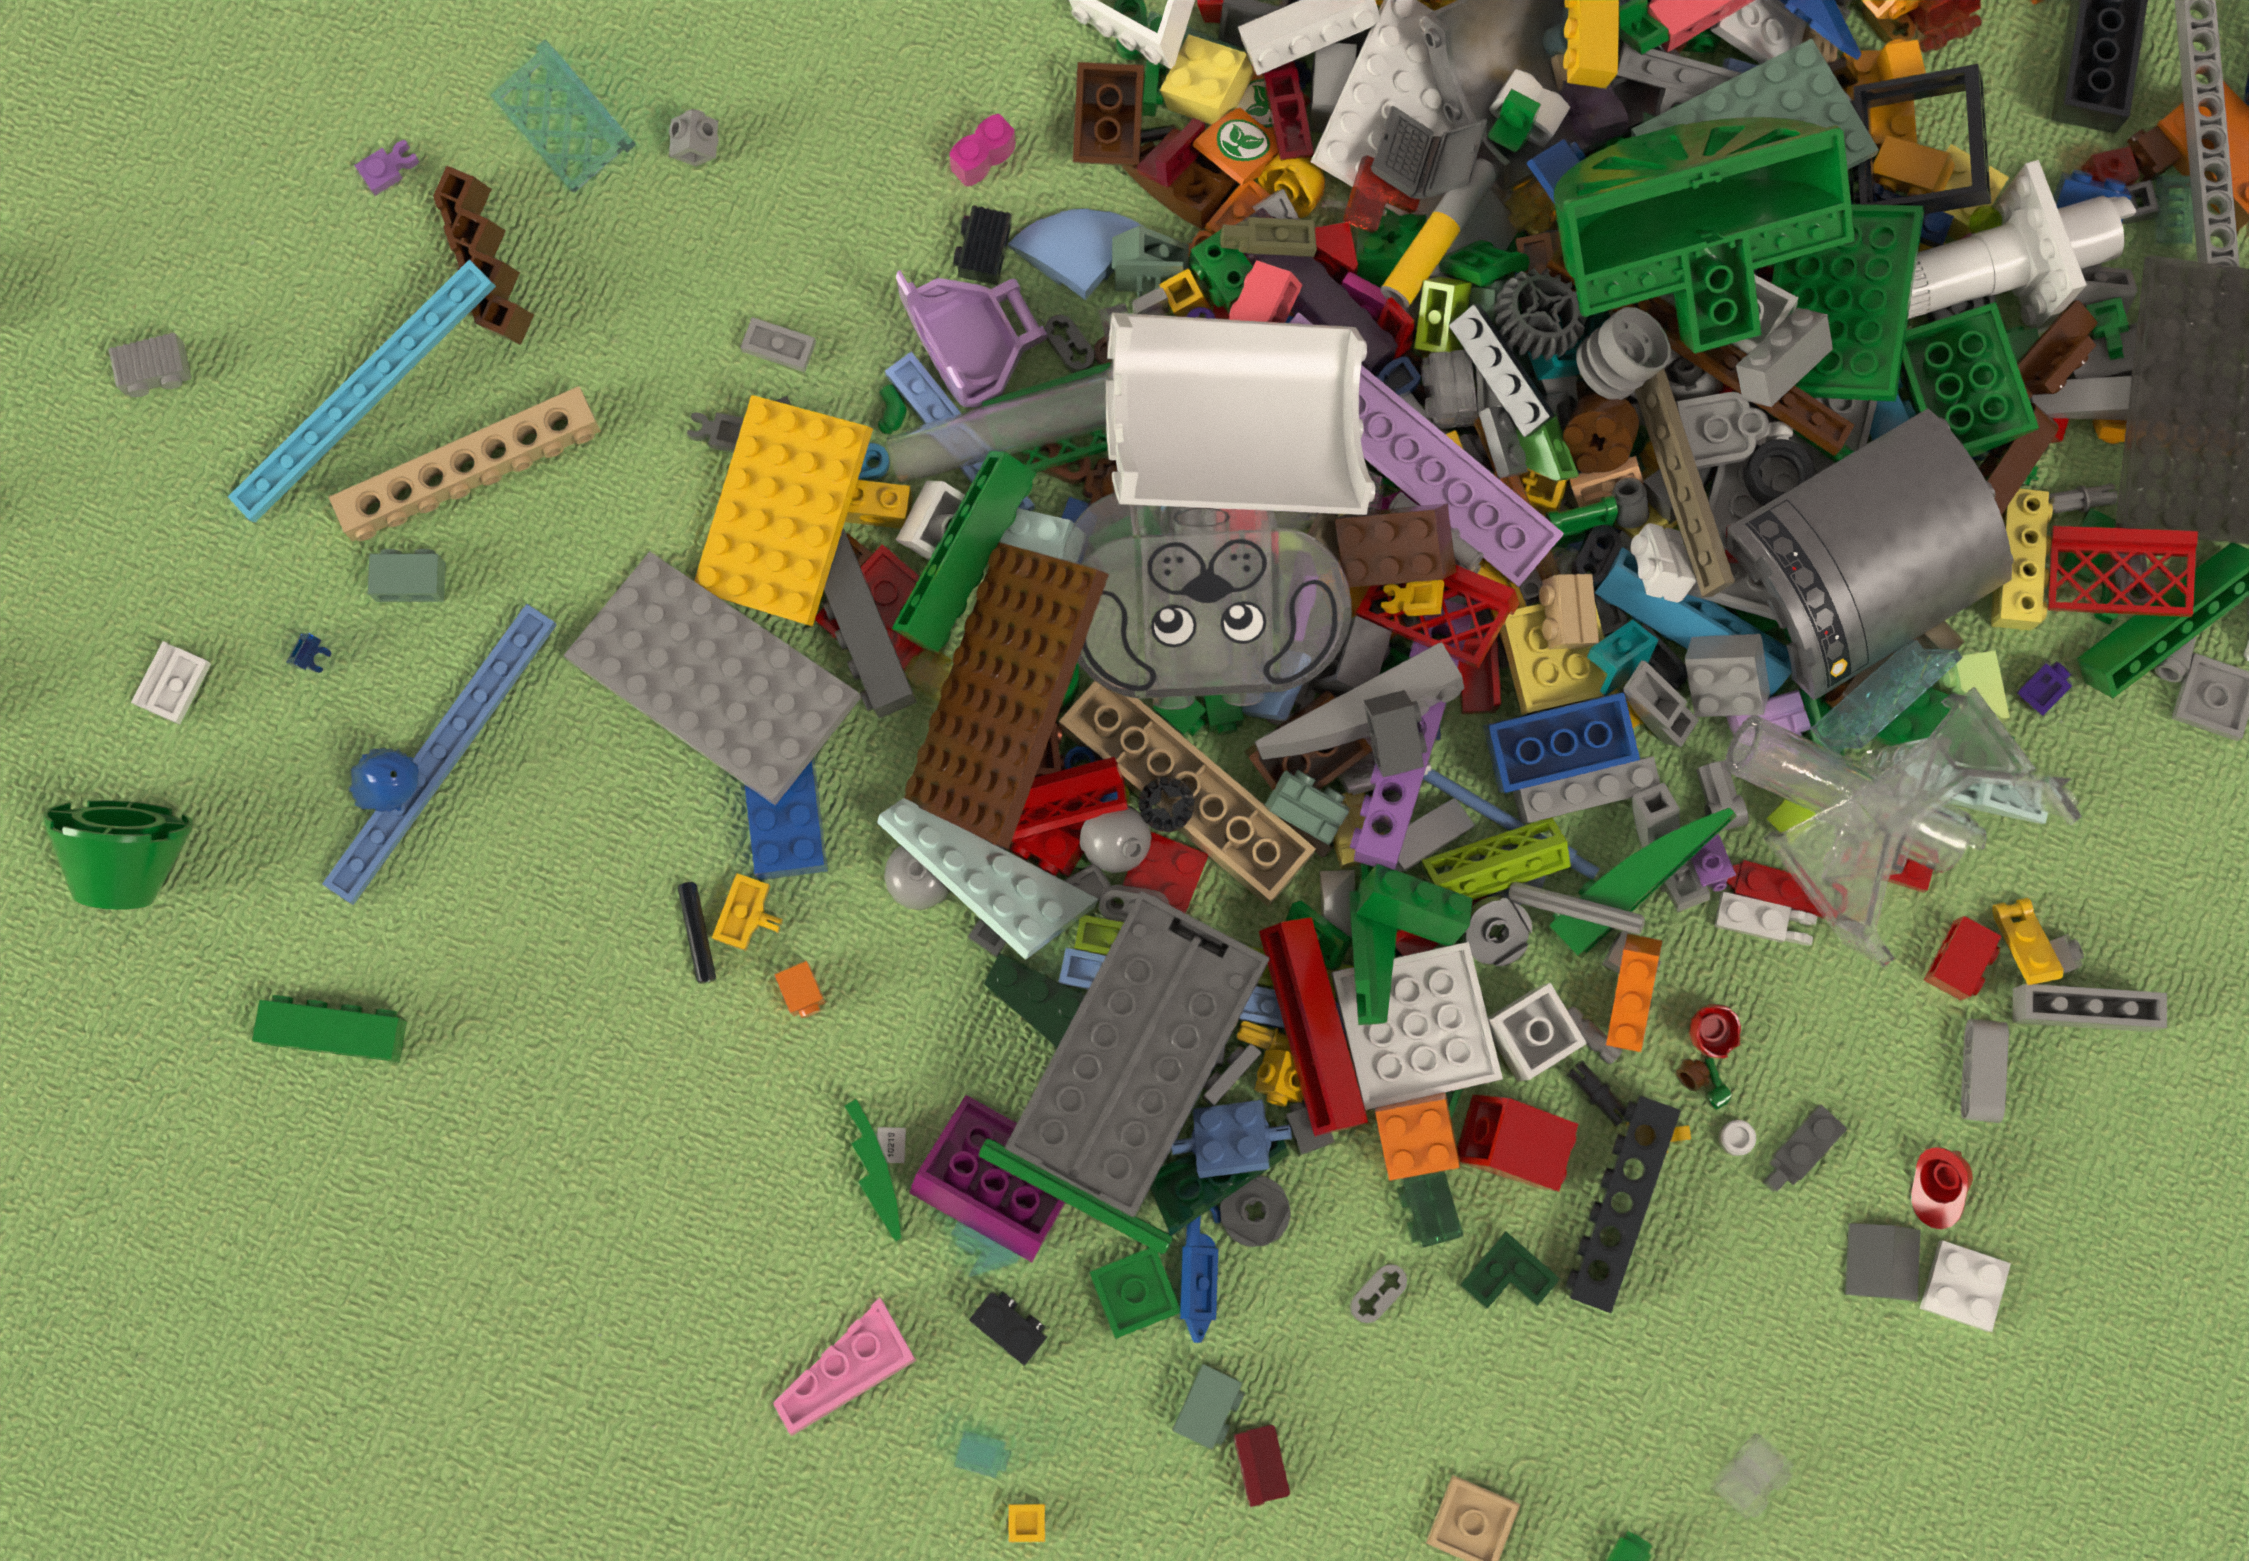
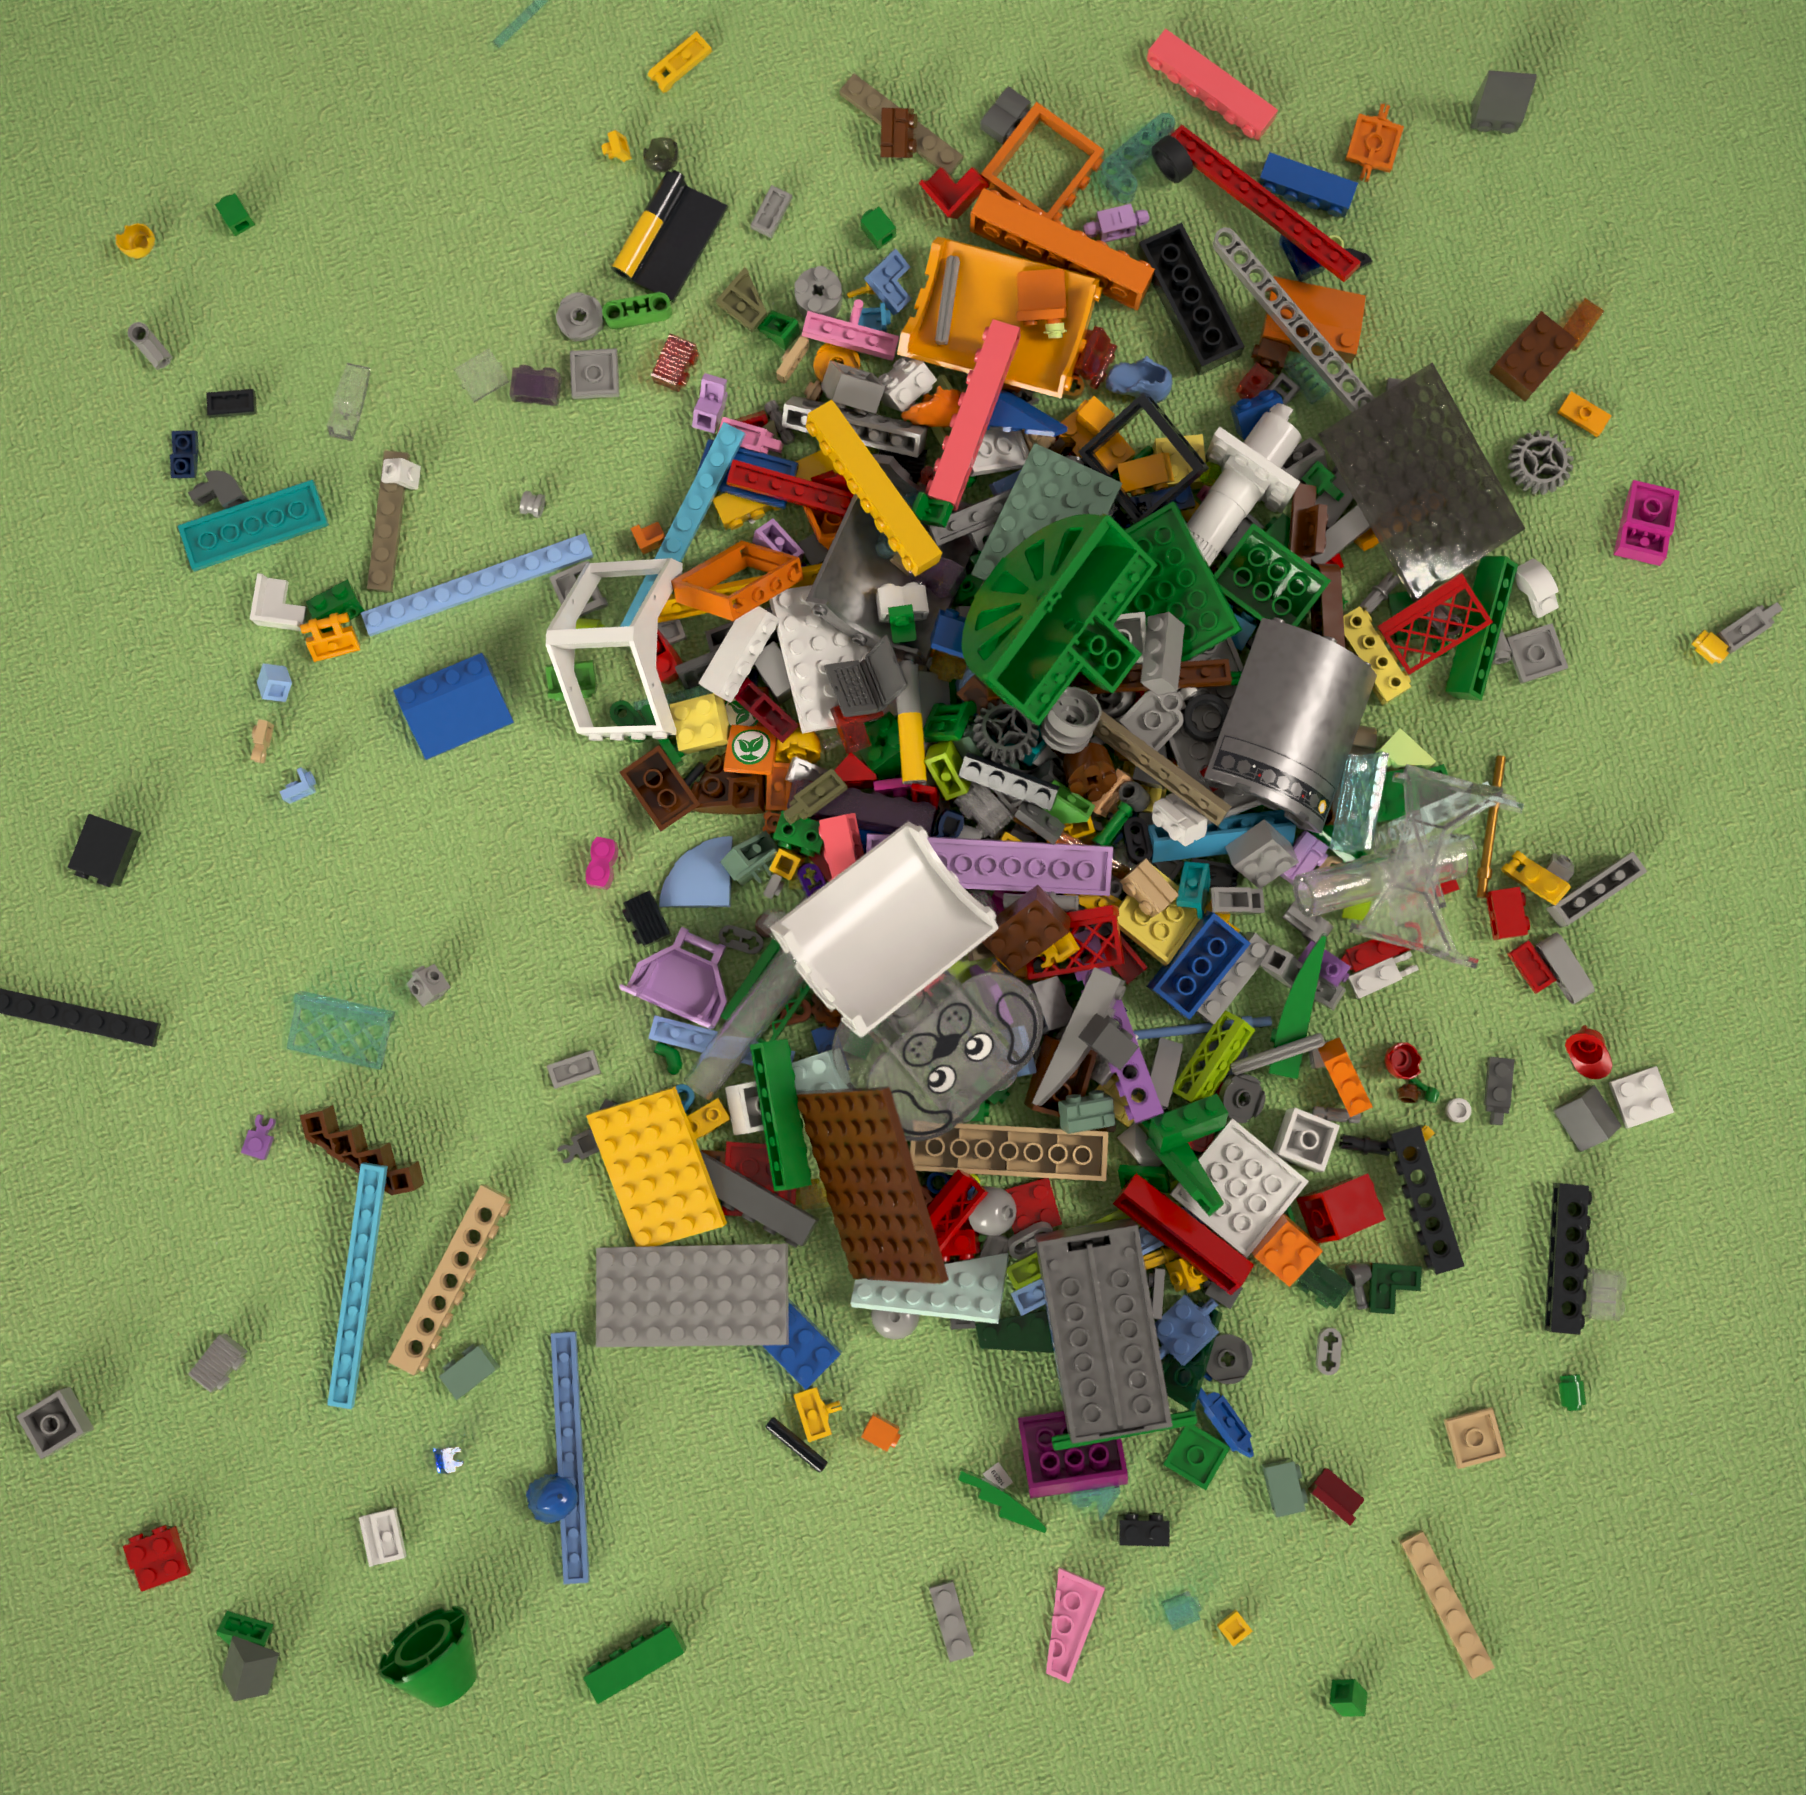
camera: 30 degrees left, 5 degrees up
dark red panel [1136,118,1205,188] -> none
black gear [1139,776,1194,832] -> none
dark purple bracket [2017,660,2072,716] -> none
none -> light grey plate [929,1580,974,1662]
none -> medium blue piece [1106,356,1173,403]
none -> dark grey bar [1345,1263,1372,1310]
none -> pearl gold bar [1476,755,1506,898]
none -> red plate [1507,940,1557,994]
none -> black brick [1544,1183,1592,1335]

